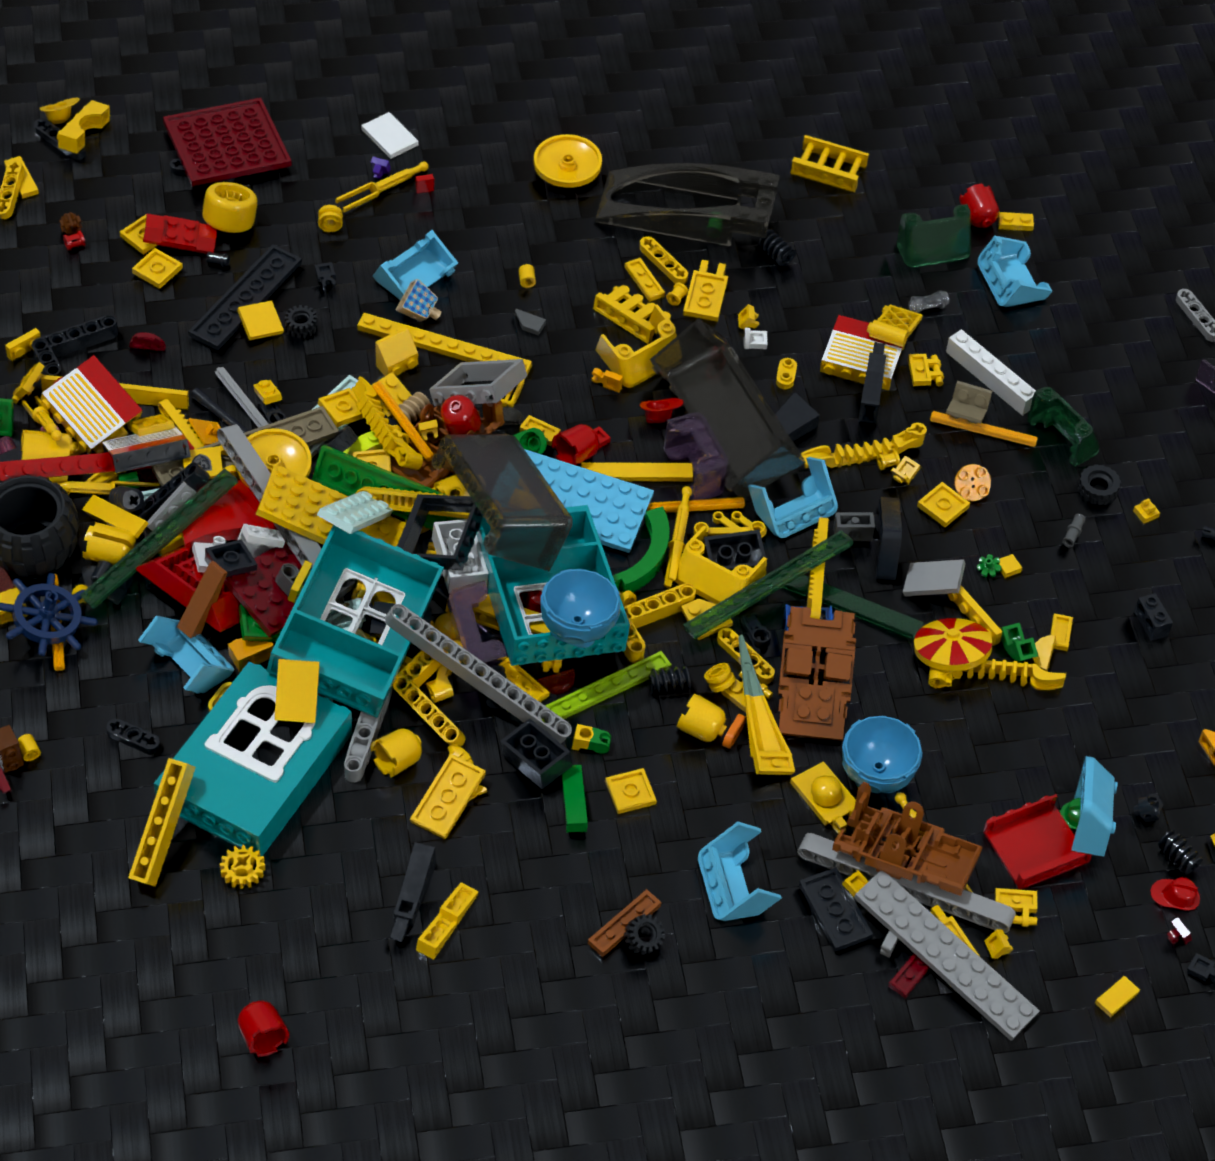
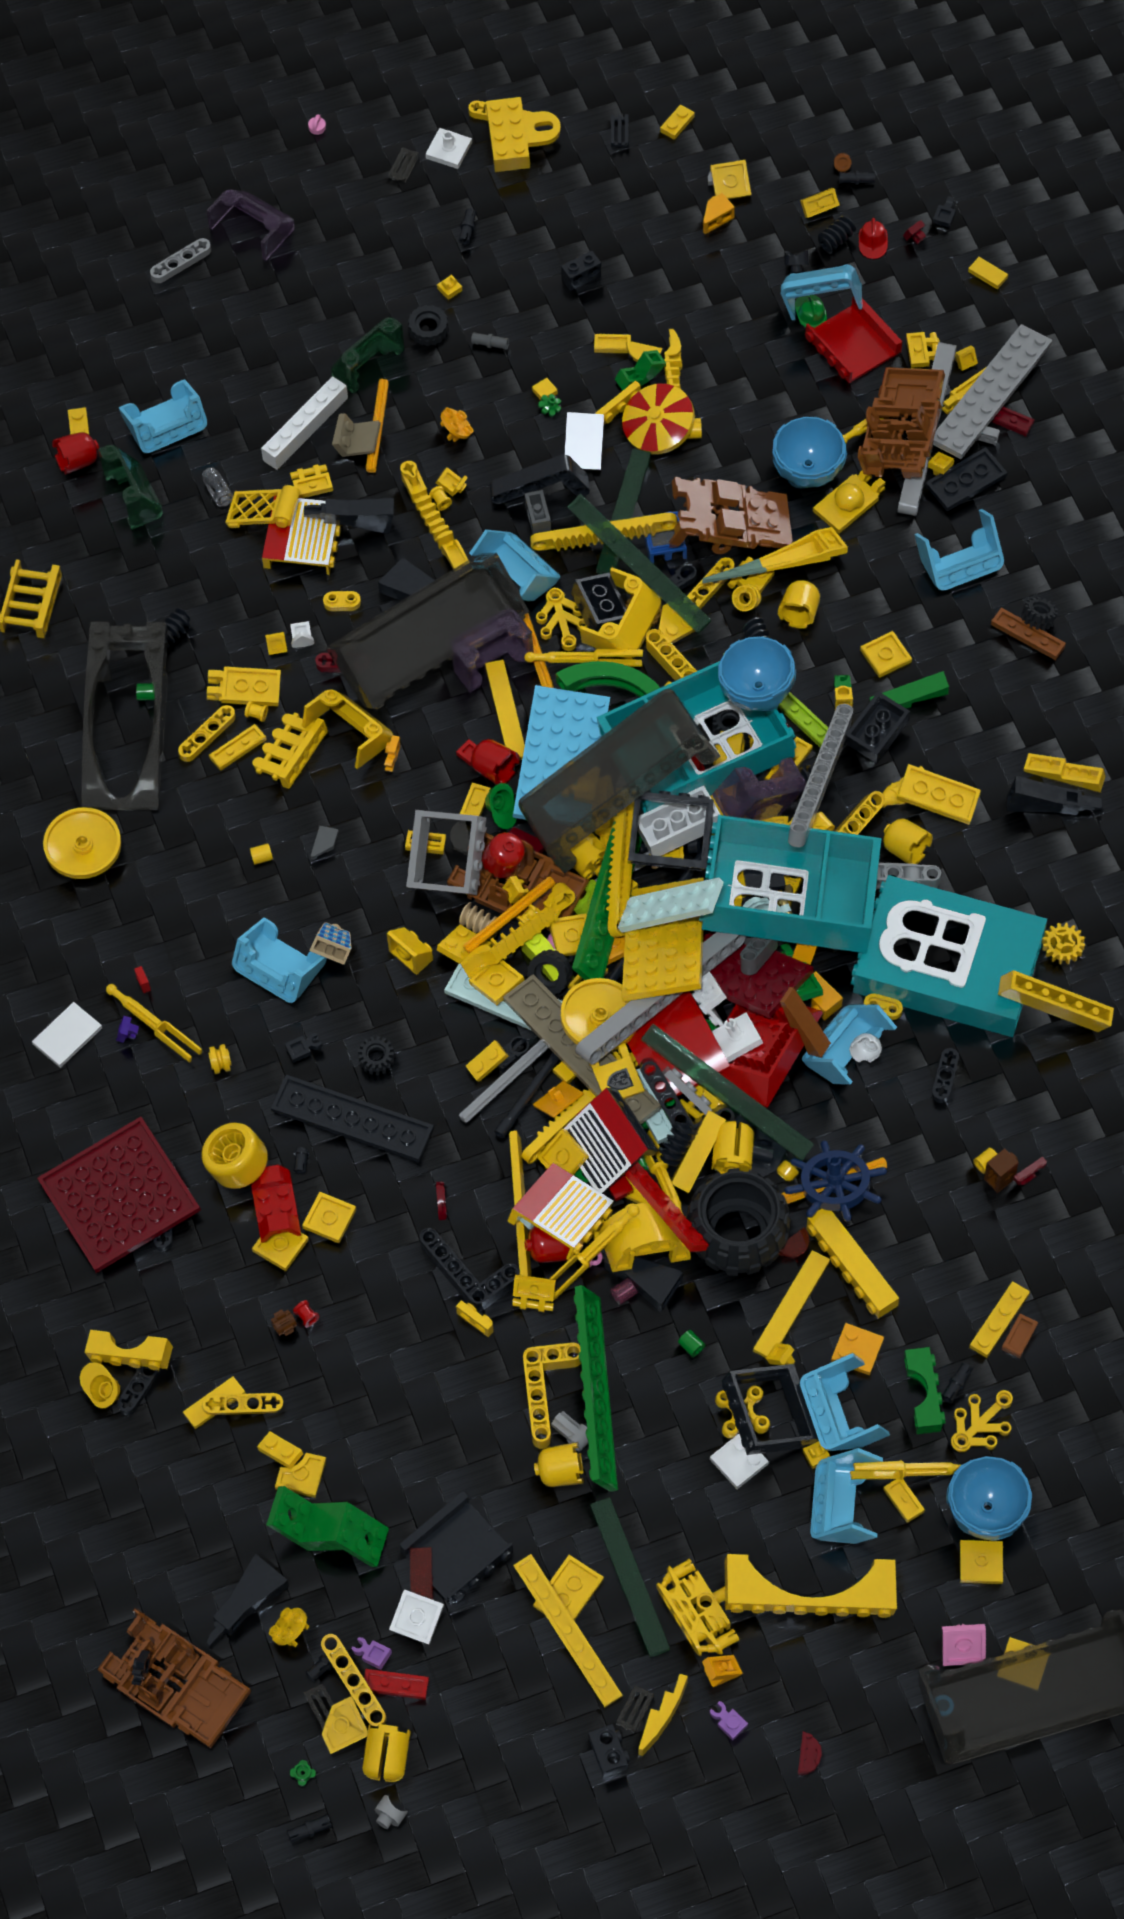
camera: 95 degrees left, 10 degrees up
black plate [205,539,257,578] -> none
yellow tile [237,301,284,340] -> none
yellow tile [274,659,320,723] -> none
yellow plate [287,560,312,603] -> none
yellow plate [357,313,532,379] -> none
red piece [640,398,684,423] -> none
orange tile [722,714,747,749] -> none
yellow plate [917,482,970,527] -> none
none -> white hair [849,1033,882,1063]

